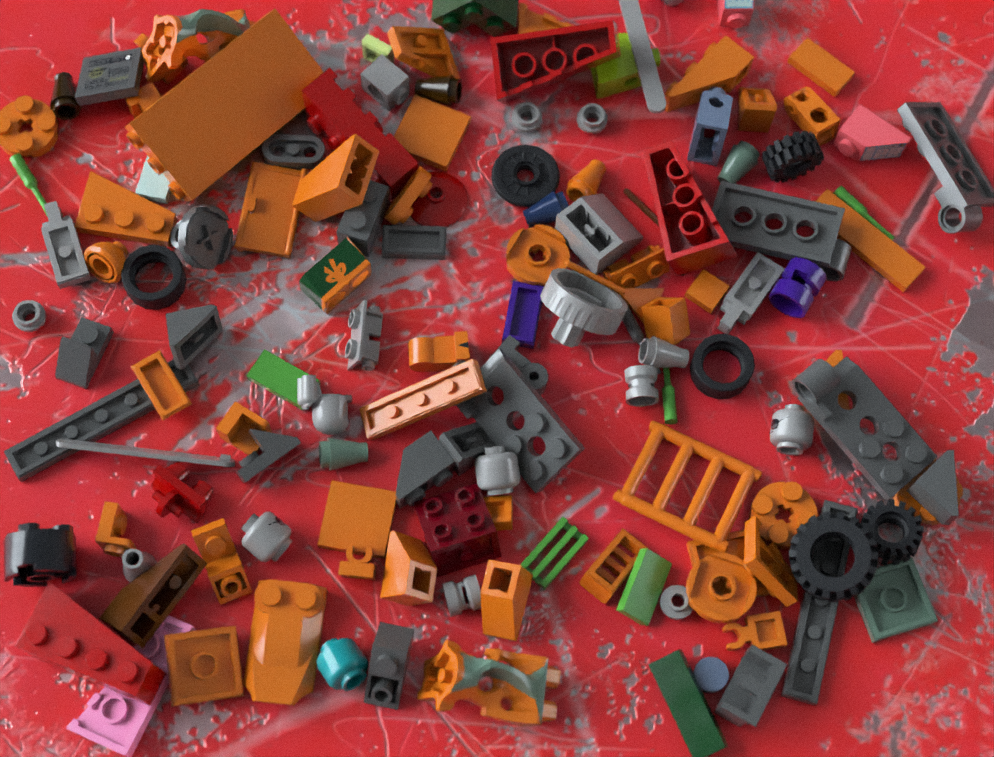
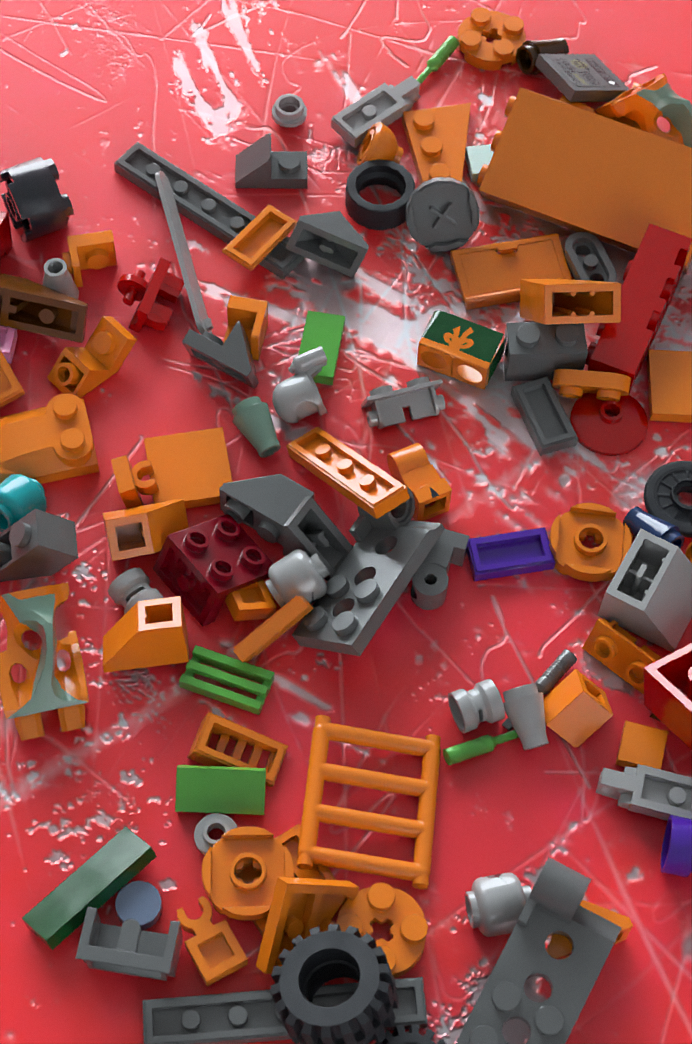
camera: 70 degrees right, 10 degrees down
light grey head [241,511,293,562] -> none
light grey piece [540,268,628,348] -> none
orange piece [565,260,664,324] -> none
black tyre [690,334,755,399] -> none
none -> orange tile [233,595,314,662]

